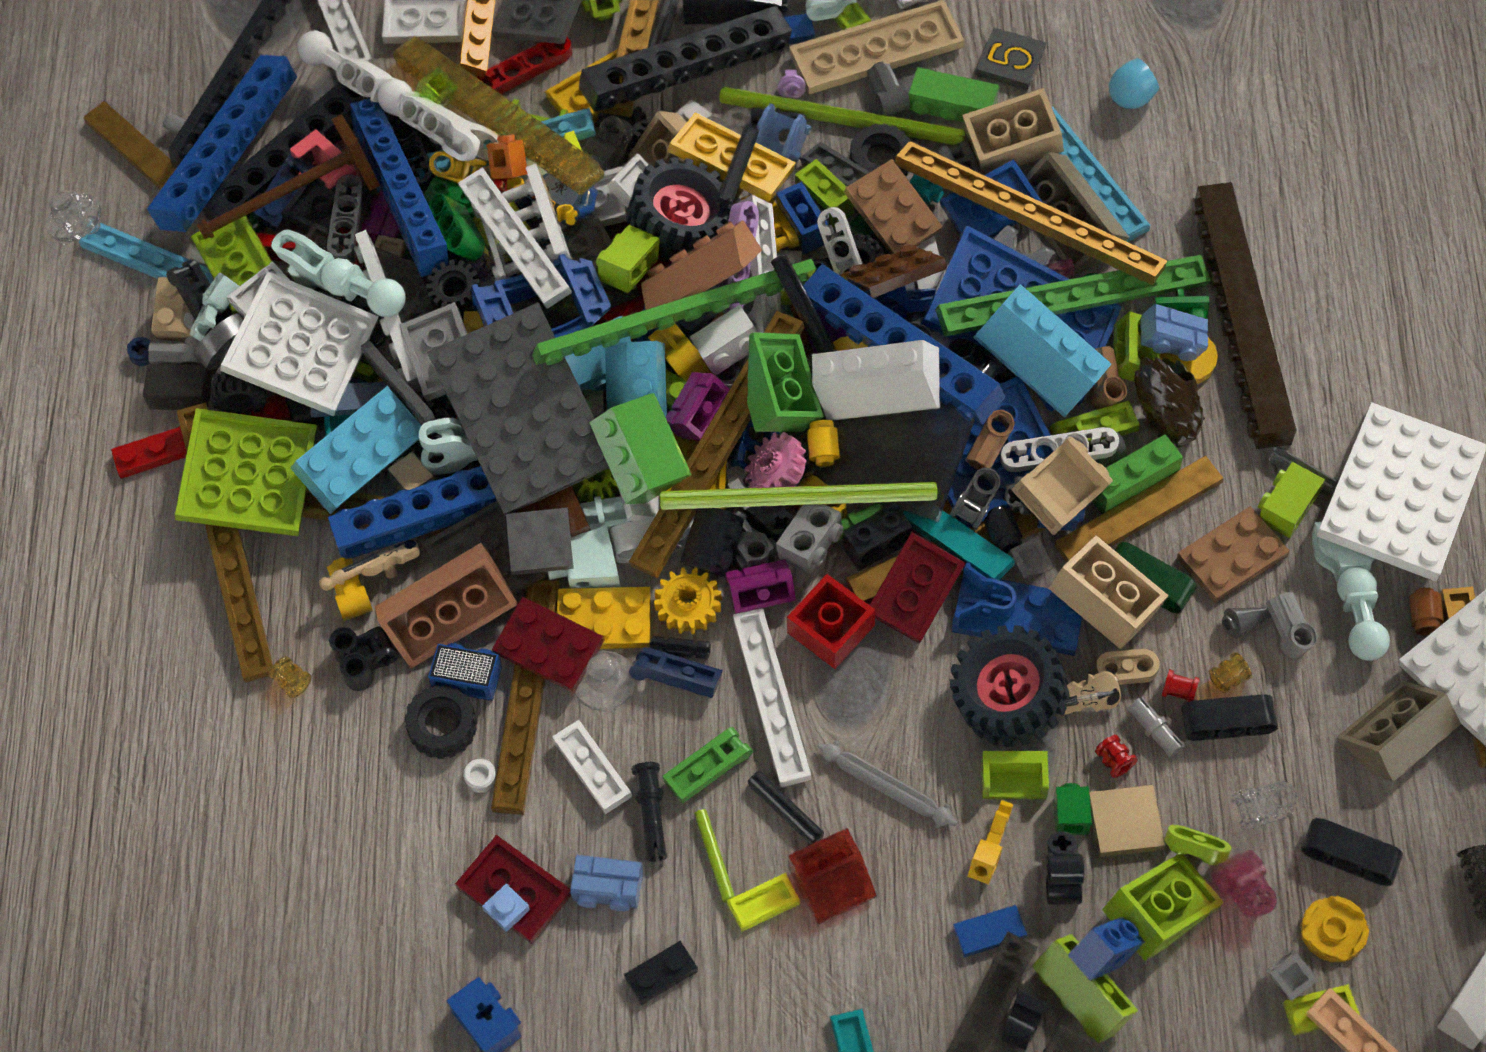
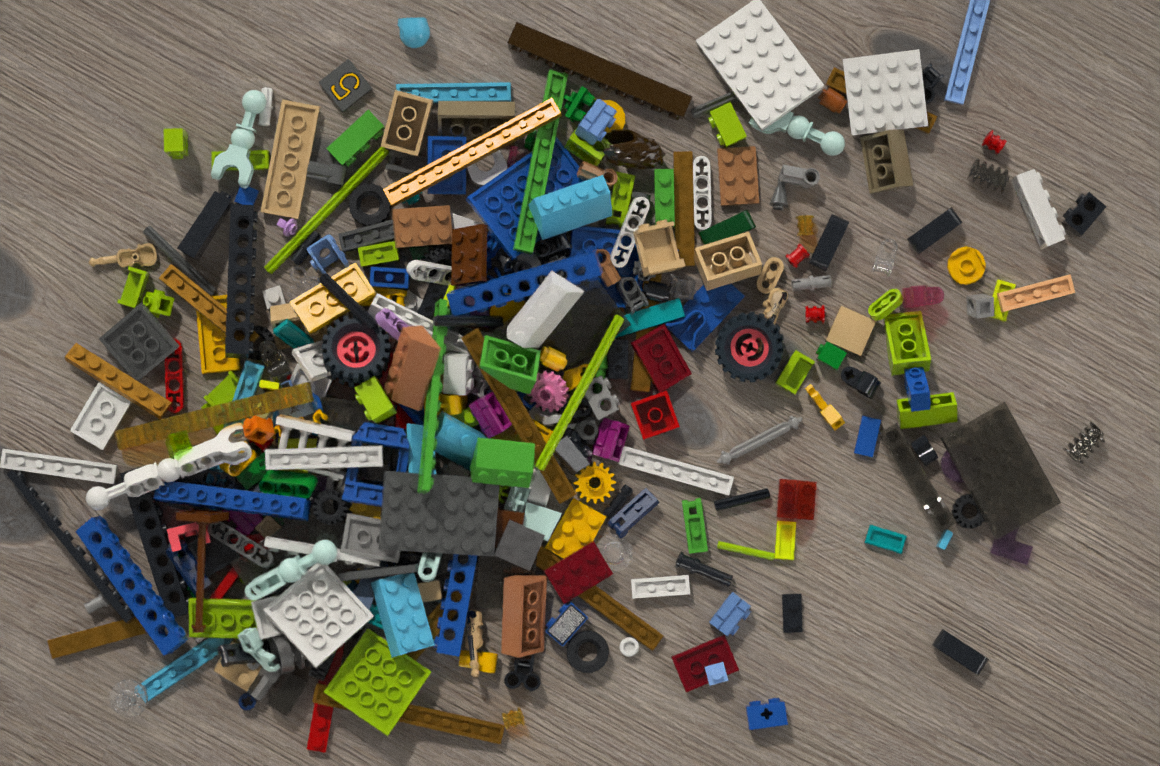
camera: 65 degrees left, 25 degrees up
none -> teal tile [273,319,314,349]
none -> white beam [693,156,711,231]

